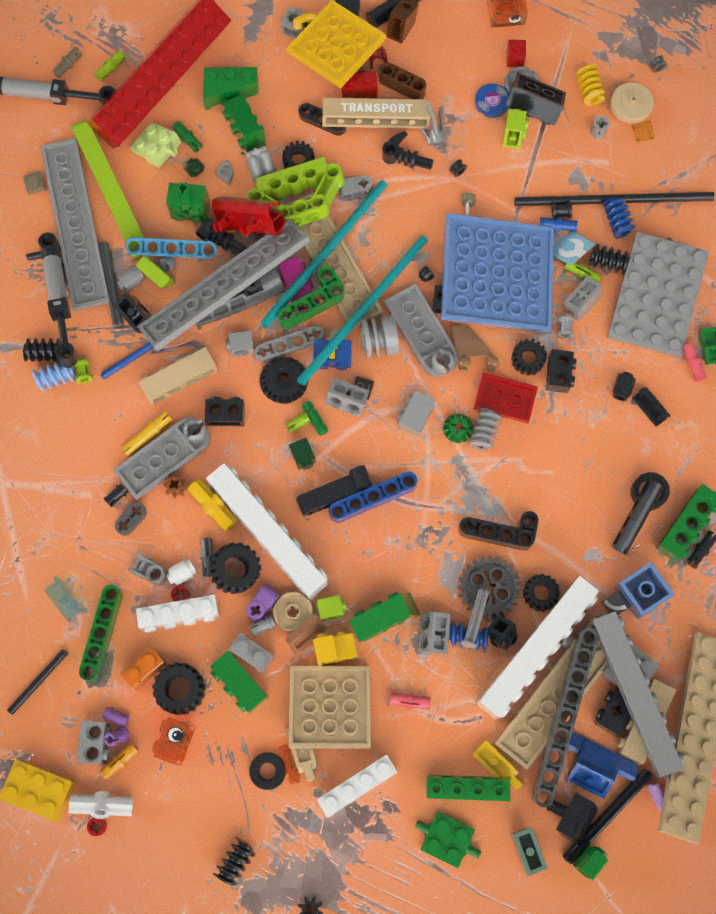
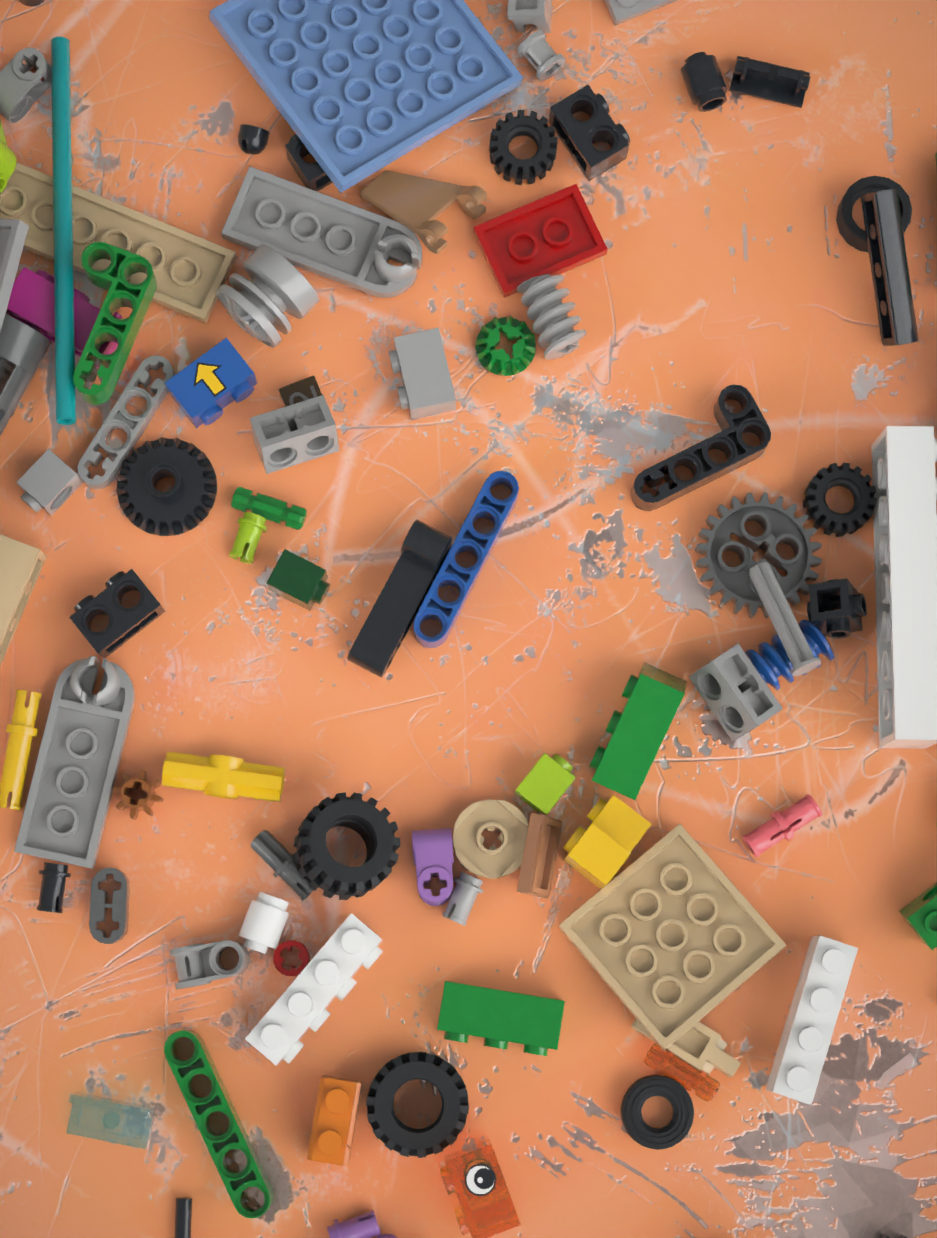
camera: 45 degrees left, 5 degrees up
white brick [206,463,328,601] -> none
light grey brick [229,633,275,674] -> none
teal piece [297,235,428,386] -> none

